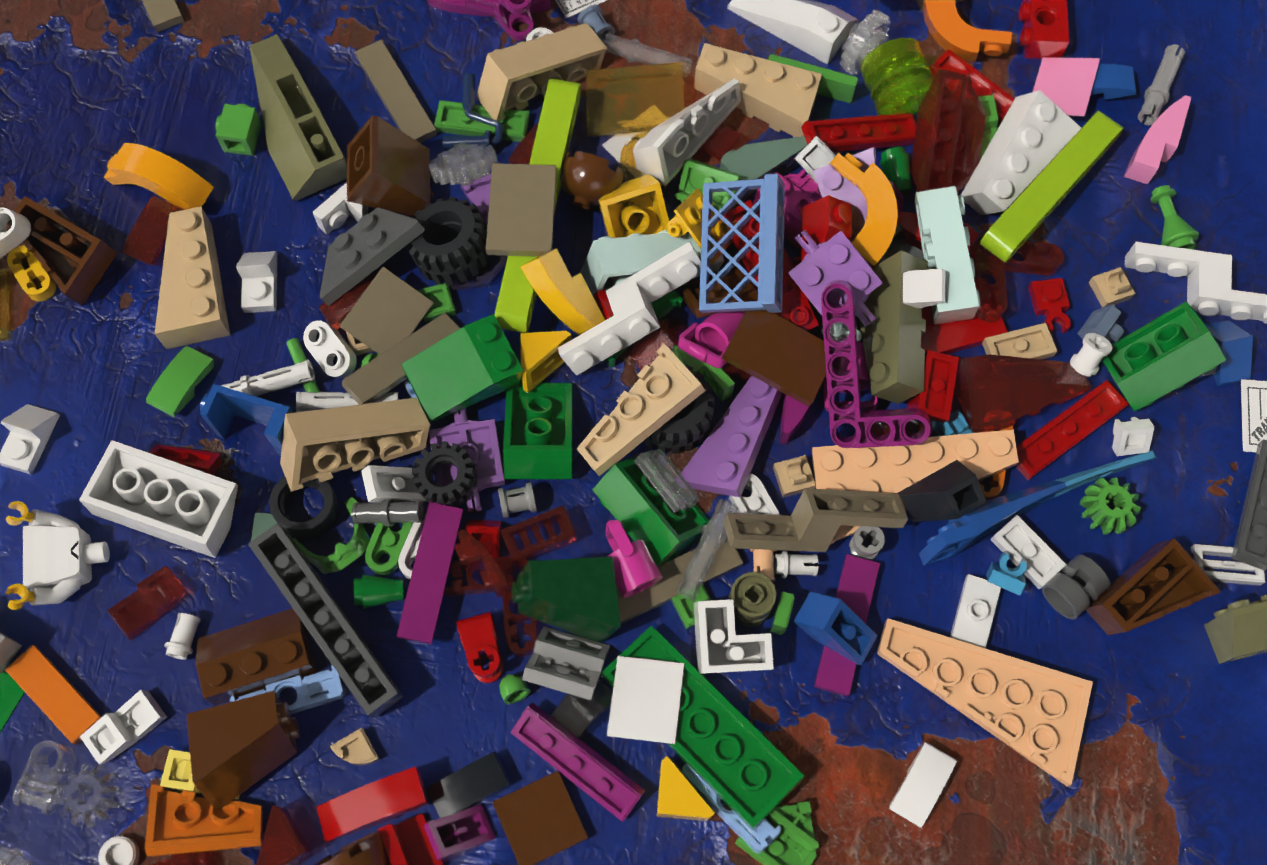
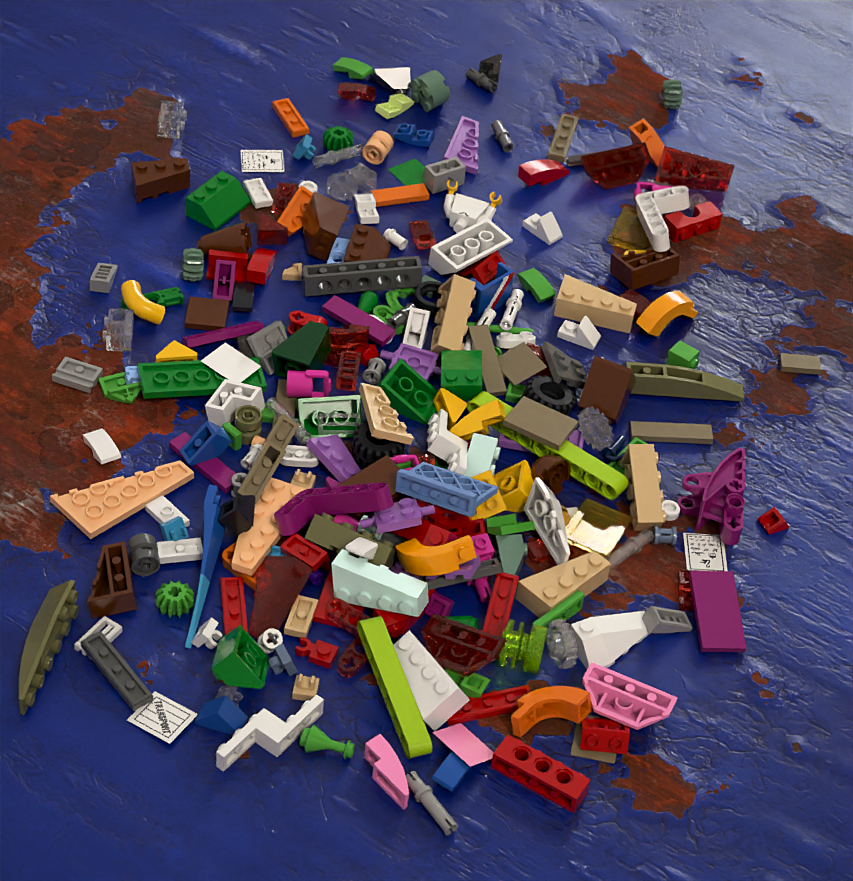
camera: 115 degrees right, 25 degrees down
black tyre [412,442,478,507] -> none

